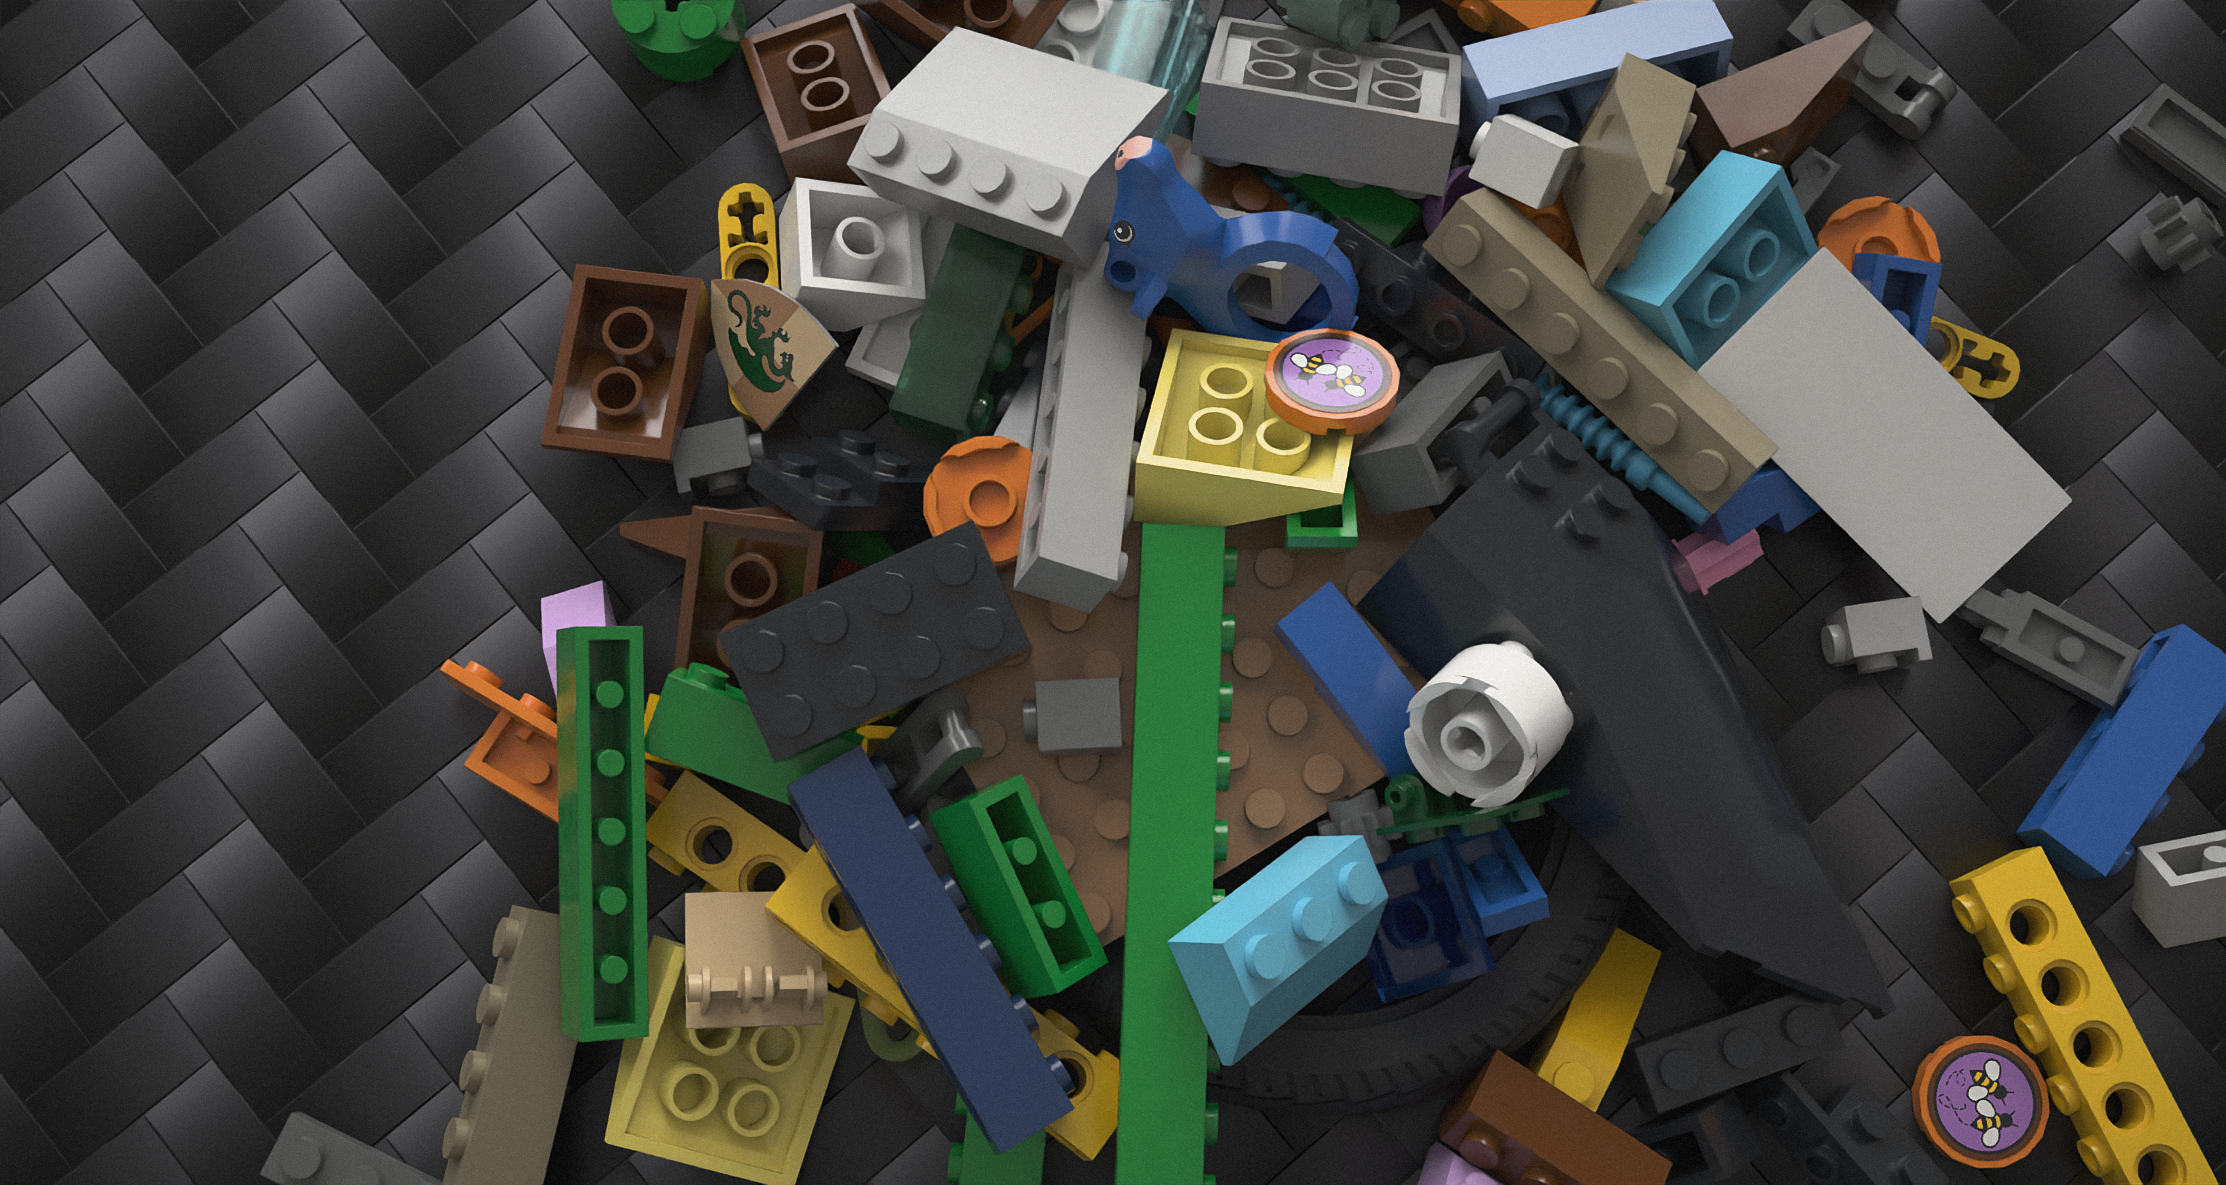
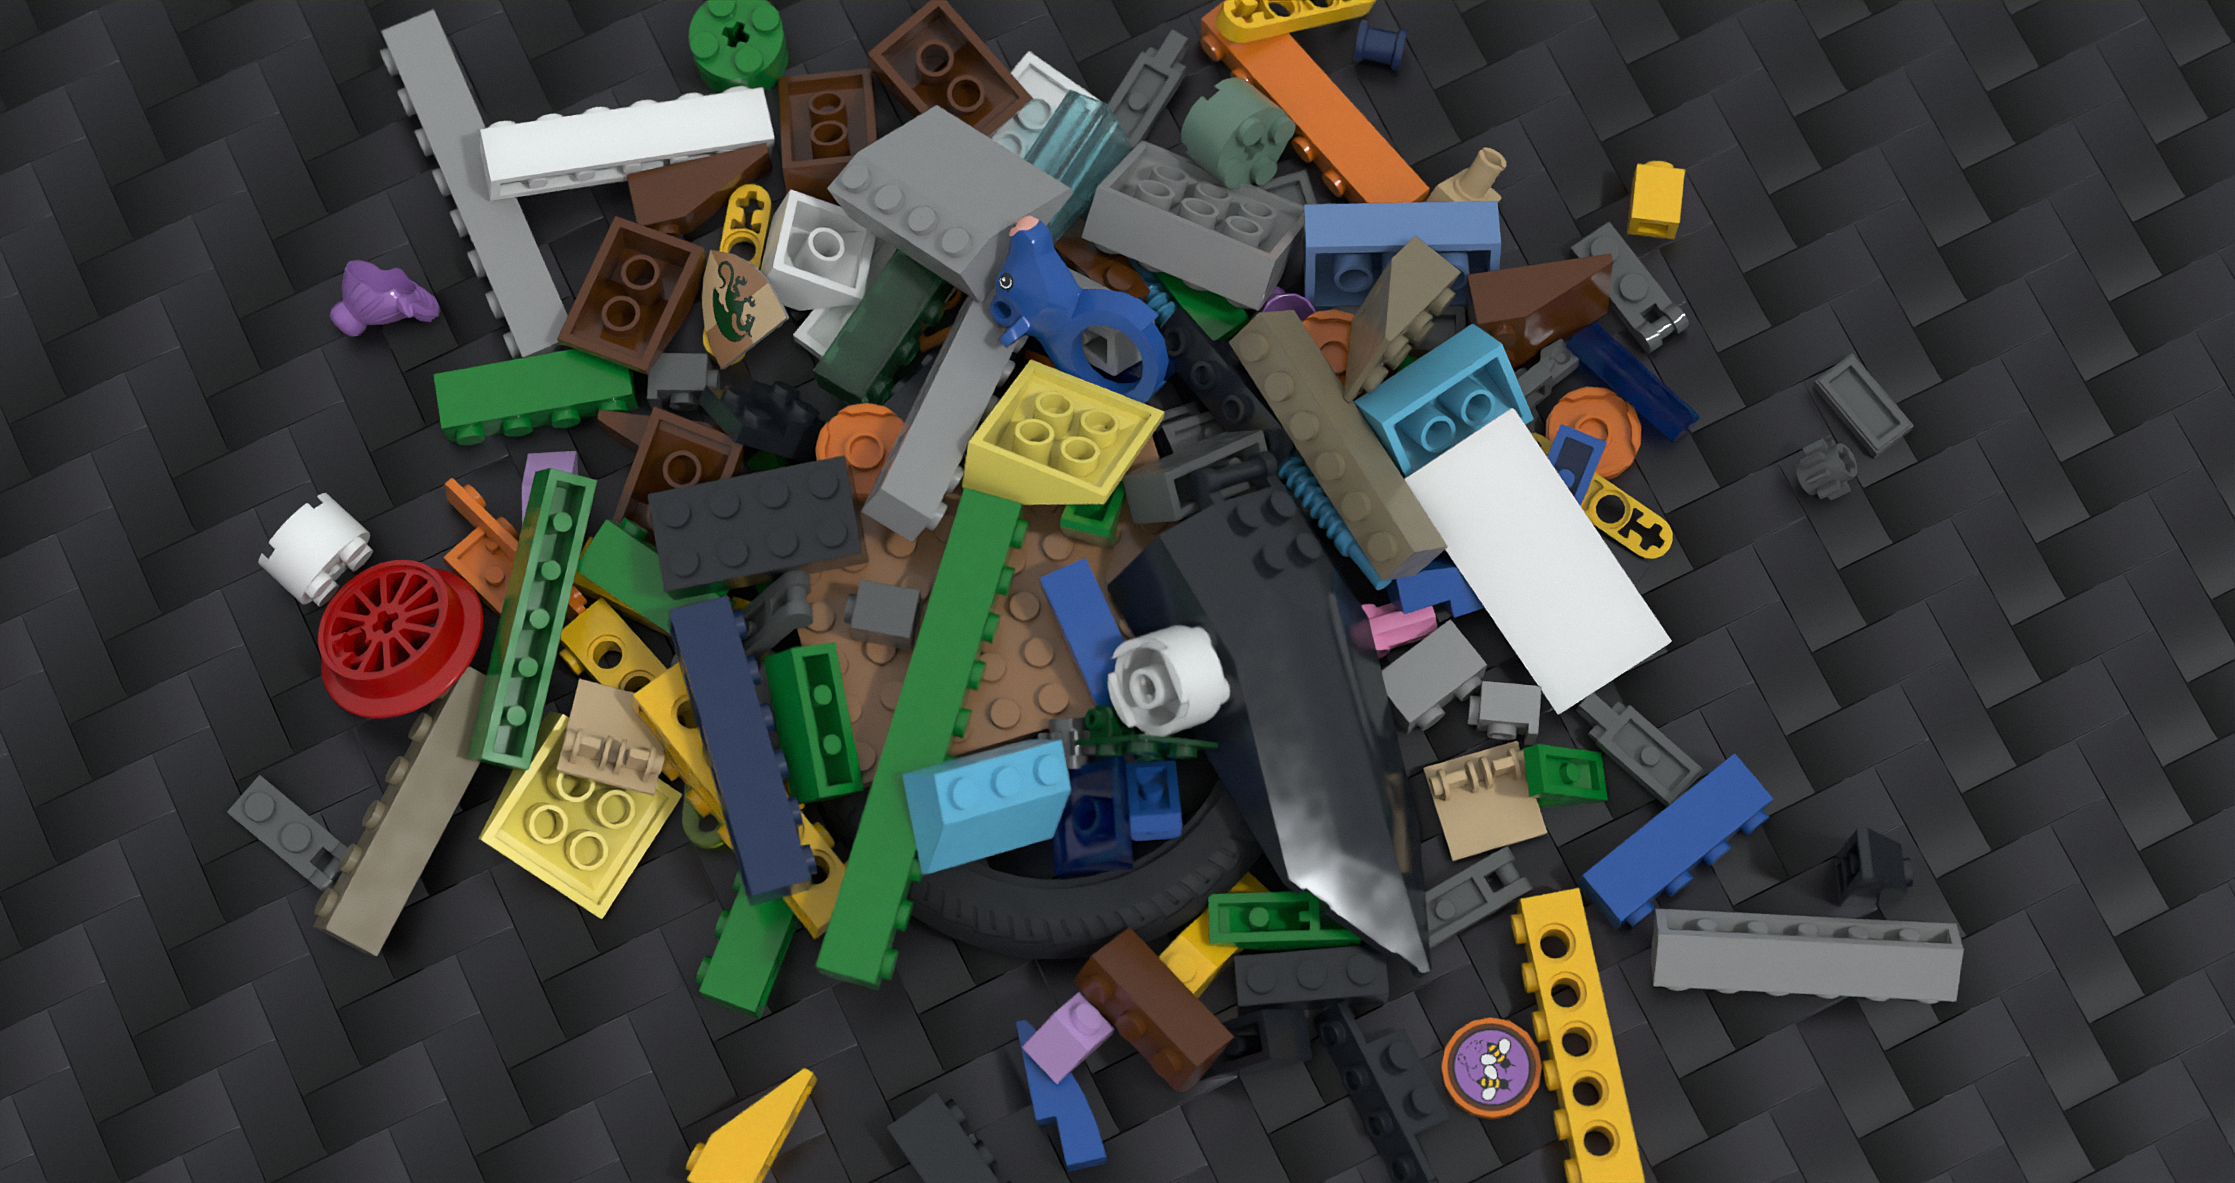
camera: 20 degrees right, 5 degrees down
tile [1264,328,1400,436] -> none
white brick [1468,113,1580,209] -> none
none -> white brick [258,493,373,607]
none -> red piece [318,560,483,718]
none -> medium lavender hair [330,260,440,337]
none -> light grey brick [380,9,575,360]
none -> green brick [433,349,639,445]
none -> white brick [480,86,775,201]
none -> reddish brown slope [627,143,773,238]
none -> green slope [1208,891,1361,952]
none -> light grey brick [1382,619,1487,734]
none -> tan hinge [1423,741,1547,861]
none -> dark grey plate [1425,846,1534,949]
none -> green slope [1523,744,1608,809]
none -> clear blue tile [1566,323,1701,442]

